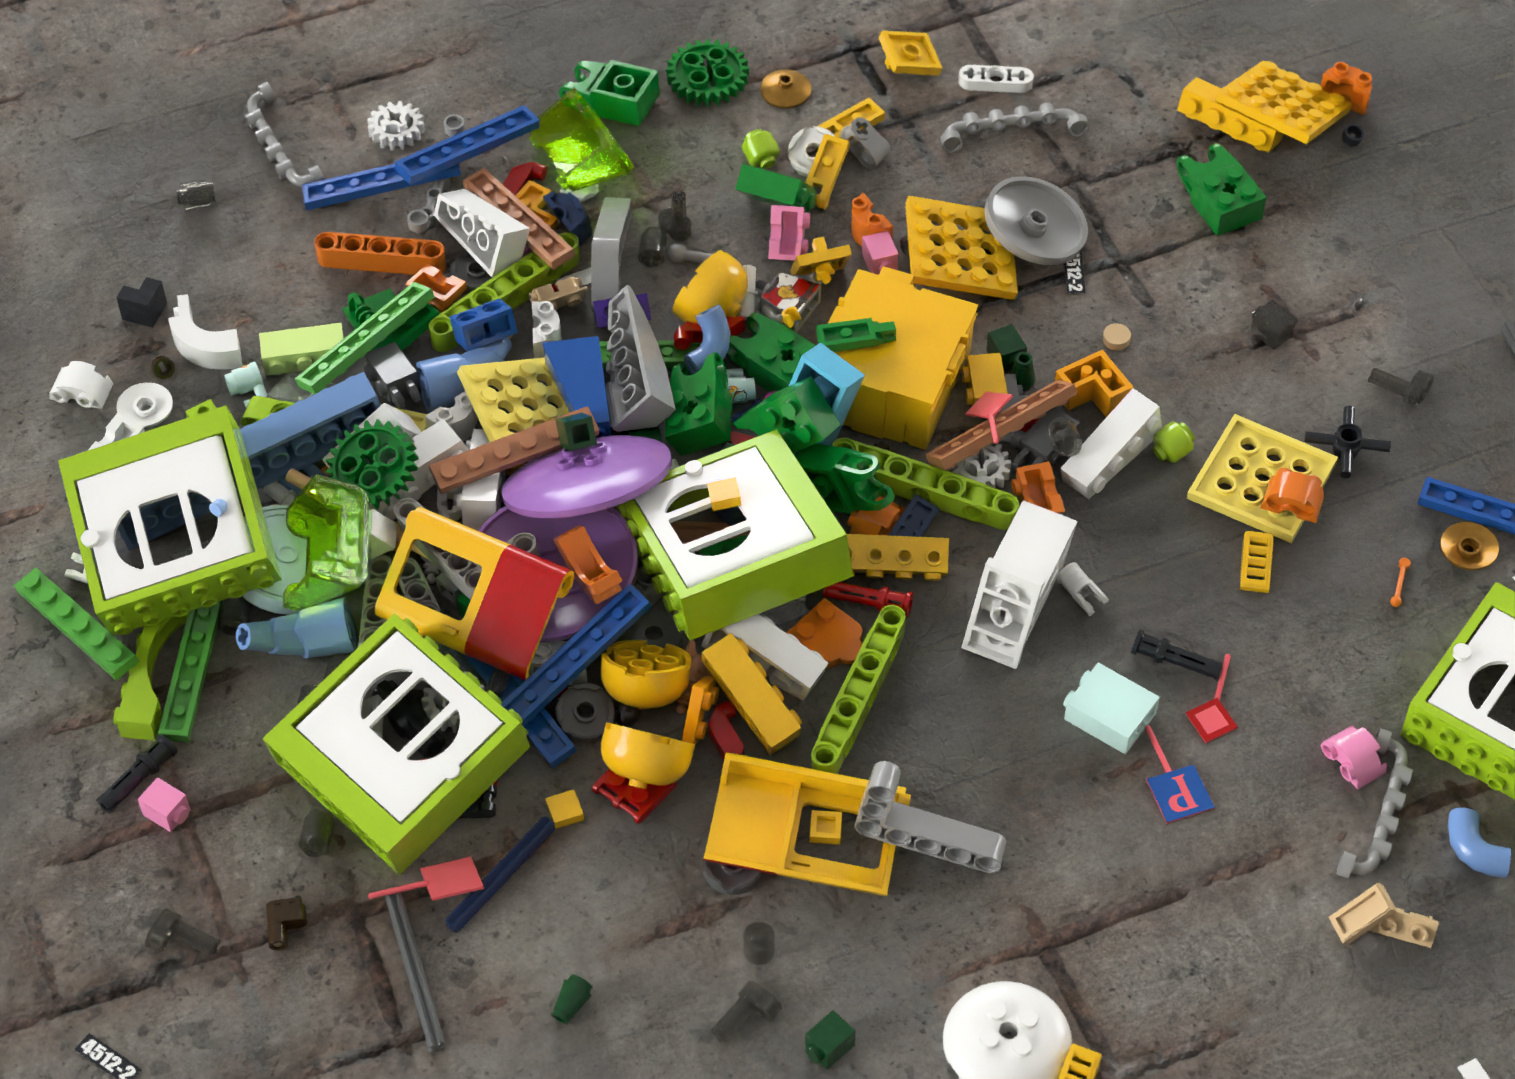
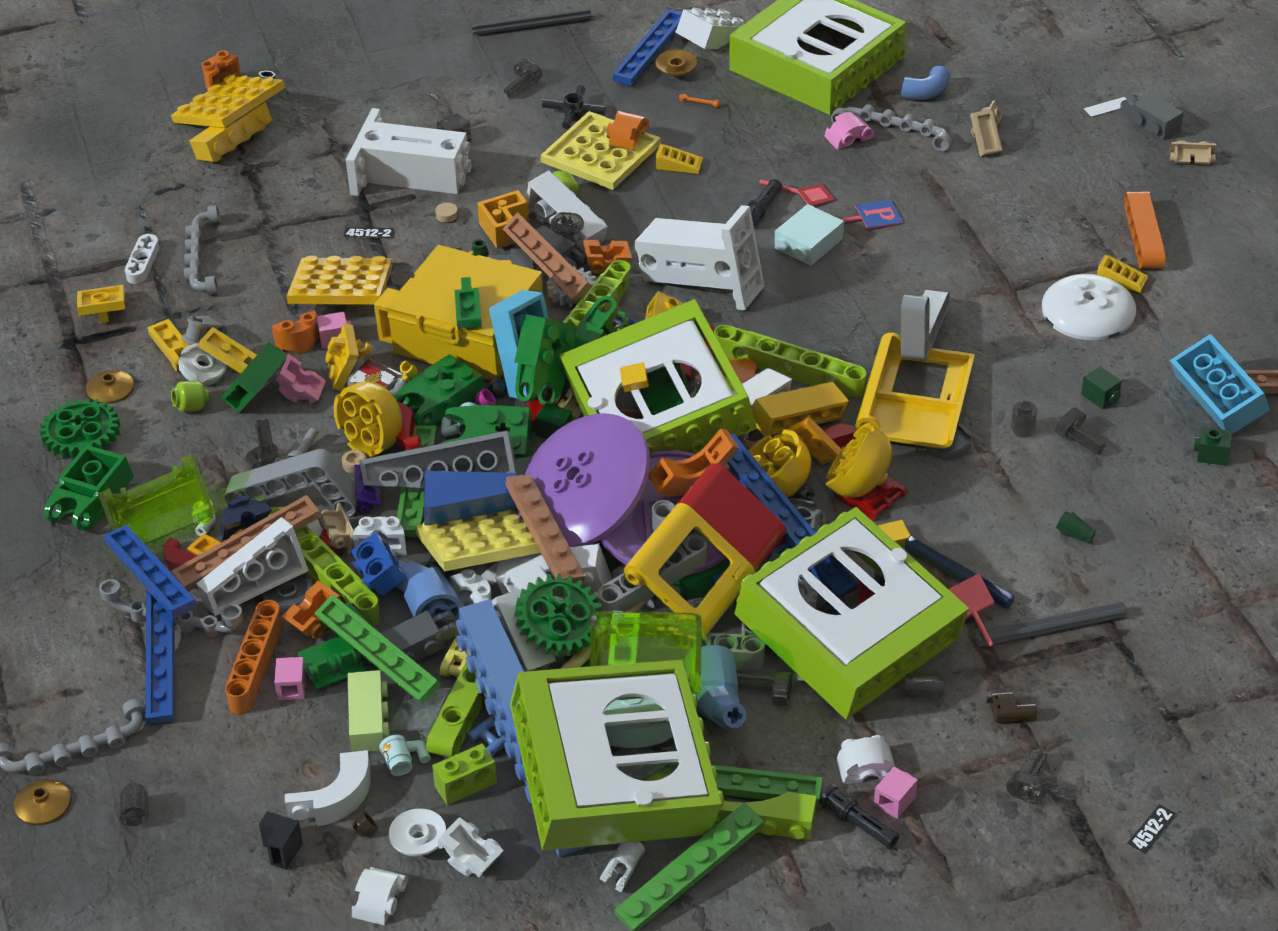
camera: 85 degrees left, 10 degrees down
light blue piece [209,499,227,517] -> none
white gear [368,101,425,150] -> none
dark green brick [555,413,597,451] -> none
medium blue cylinder [684,305,731,375] -> none
yellow tile [810,810,842,845] -> none
coral piece [965,392,1013,444] -> none
light grey dish [984,176,1088,265] -> none
green brick [1176,143,1267,236] -> none
none -> pearl gold dish [14,779,71,825]
none -> bright pink brick [275,657,306,701]
none -> tan tile [342,450,367,473]
none -> white brick [346,108,472,196]
none -> white cylinder [836,735,895,785]

